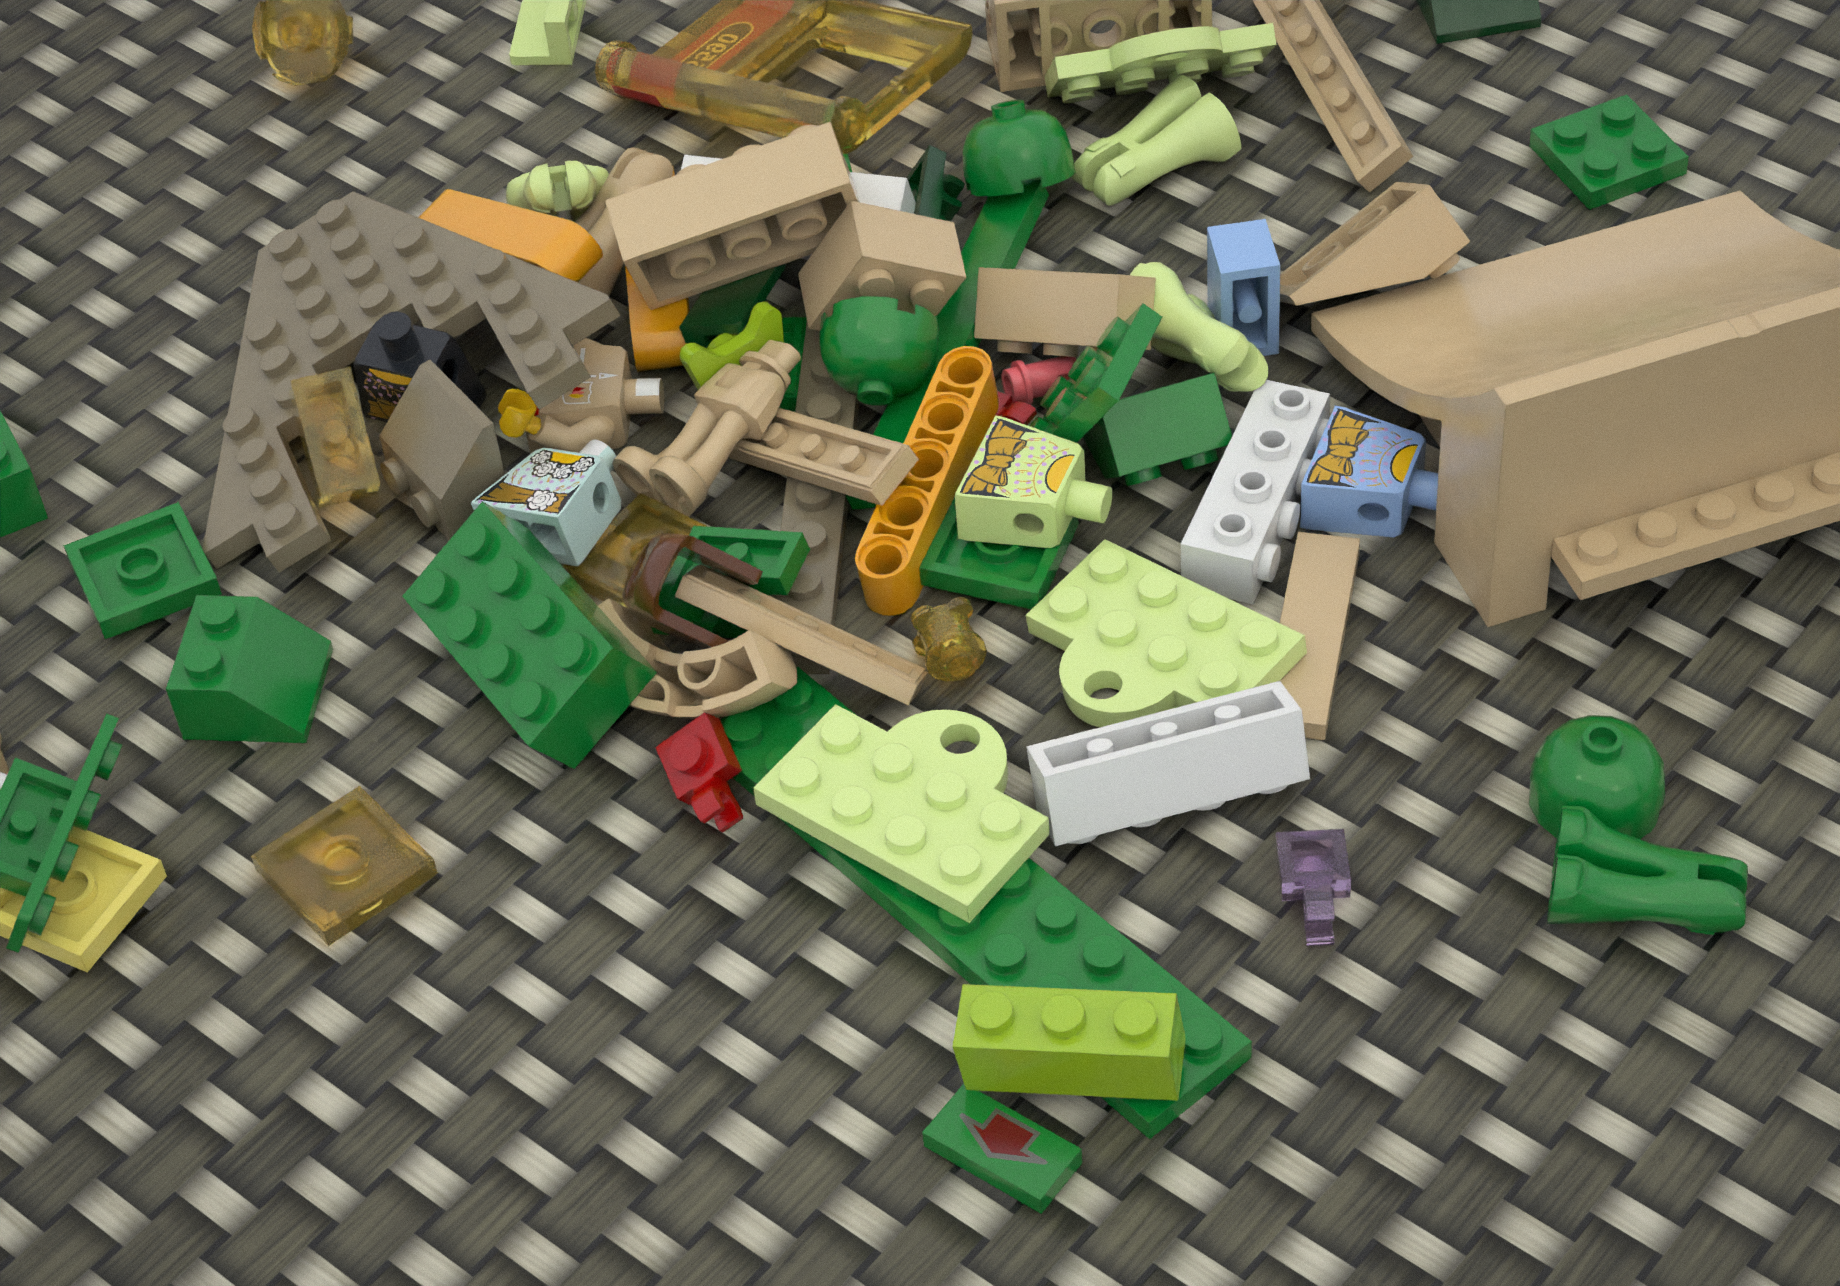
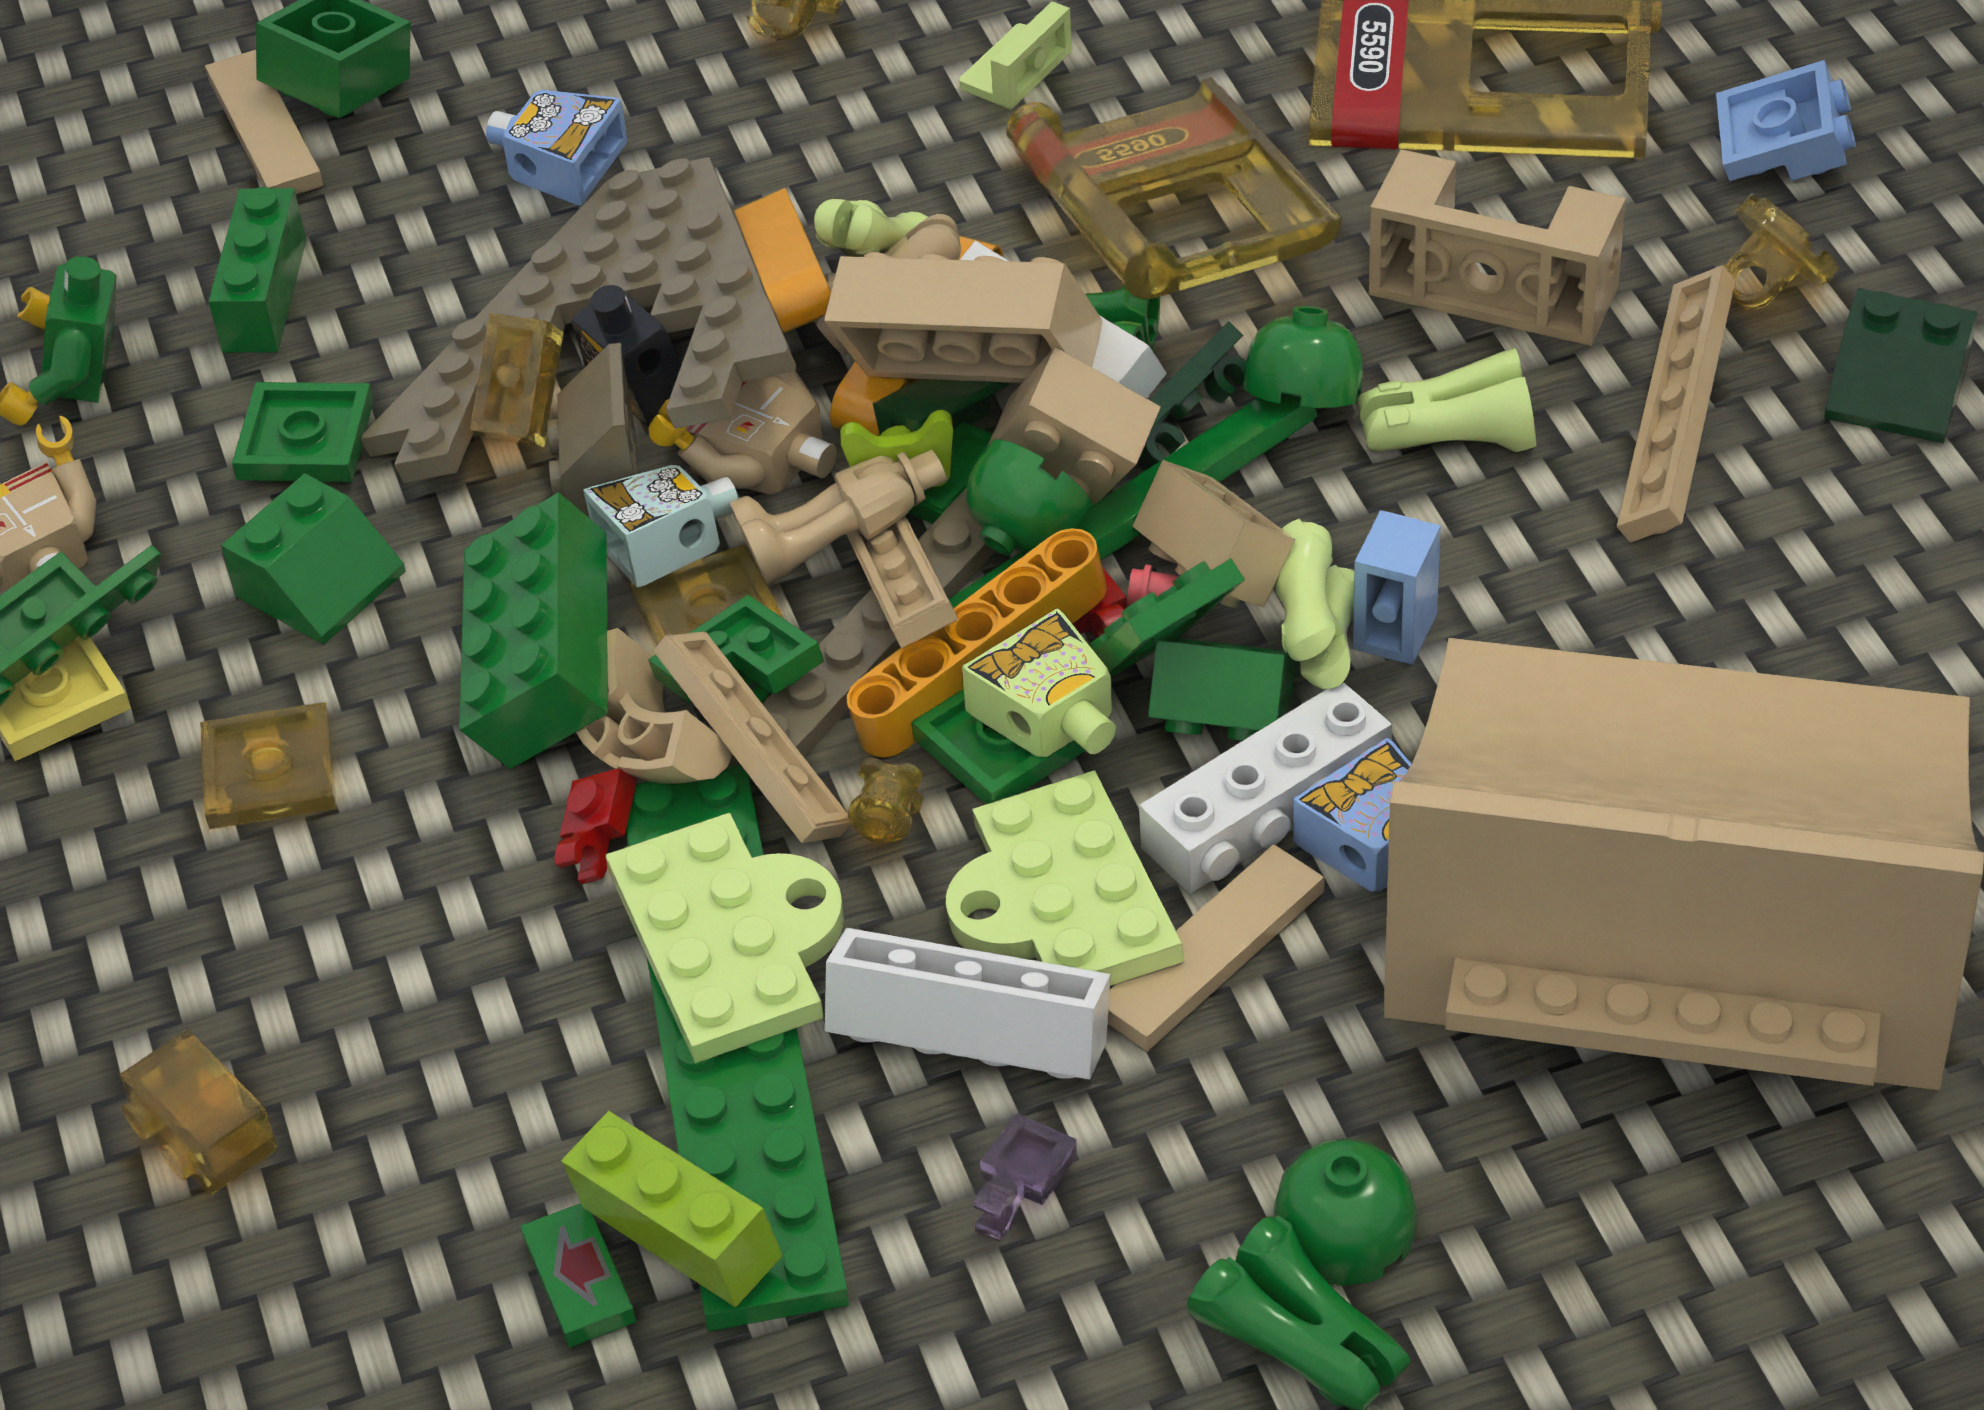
camera: 30 degrees right, 0 degrees up
reddish brown piece [622,533,763,649] -> none
yellowish green plate [1044,23,1277,103] -> none
tan slope [1280,182,1471,306] -> none
green plate [1529,94,1689,210] -> none
none -> clear yellow brick [119,1029,278,1196]
none -> light blue torso [486,90,628,206]

